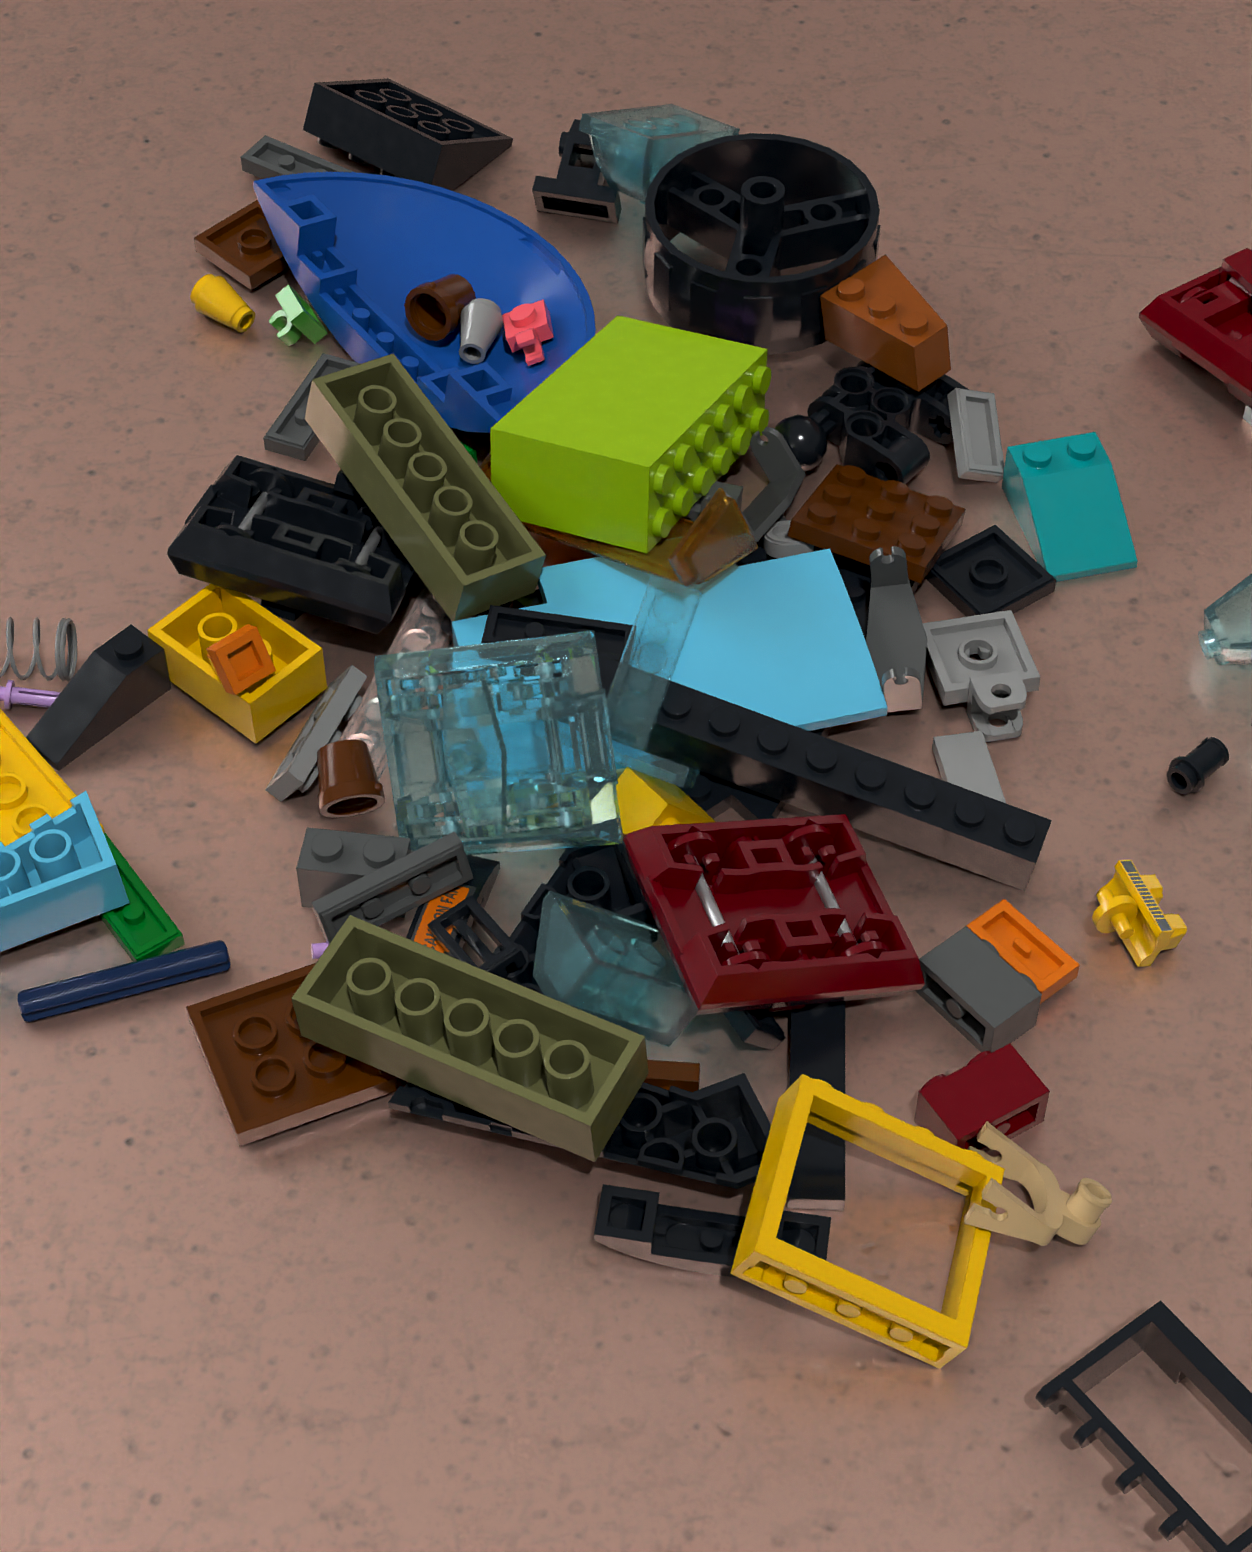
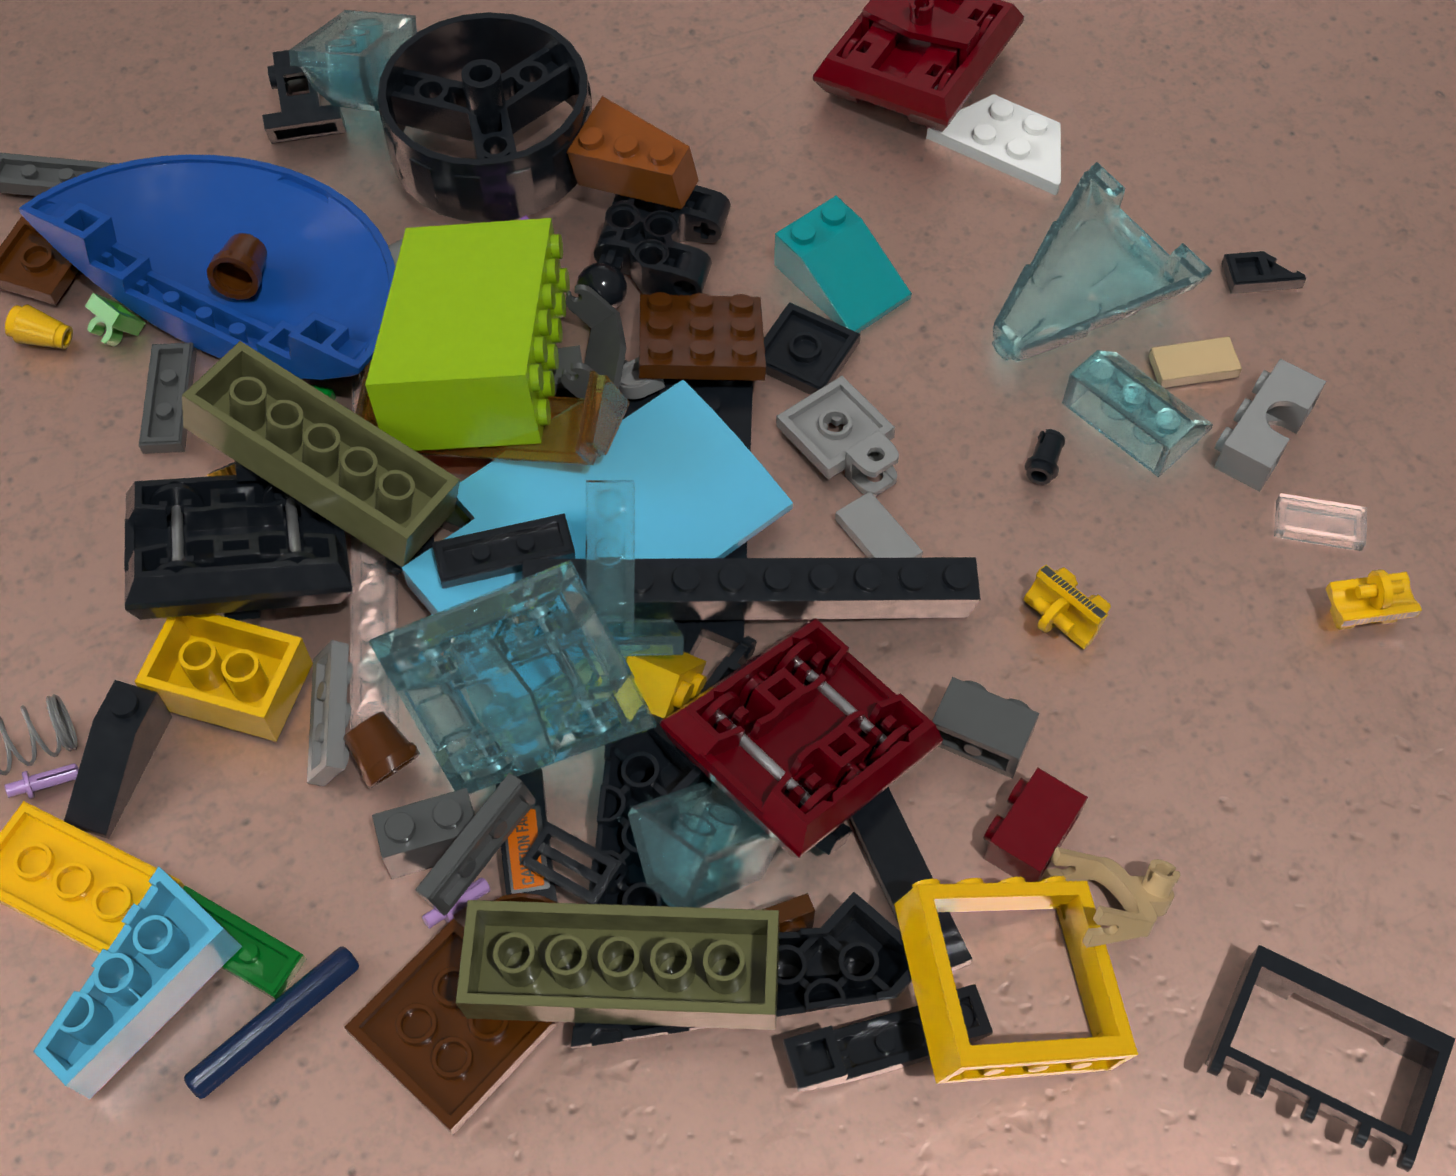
camera: 25 degrees left, 10 degrees up
orange tile [206,624,276,695] -> none
black slope [303,78,513,190] -> none
light grey cone [459,298,504,364] -> none
coral plate [502,299,554,366] -> none
dark grey piece [866,546,927,712] -> none
light grey tile [947,388,1004,483] -> none
orange plate [966,899,1080,1004] -> none

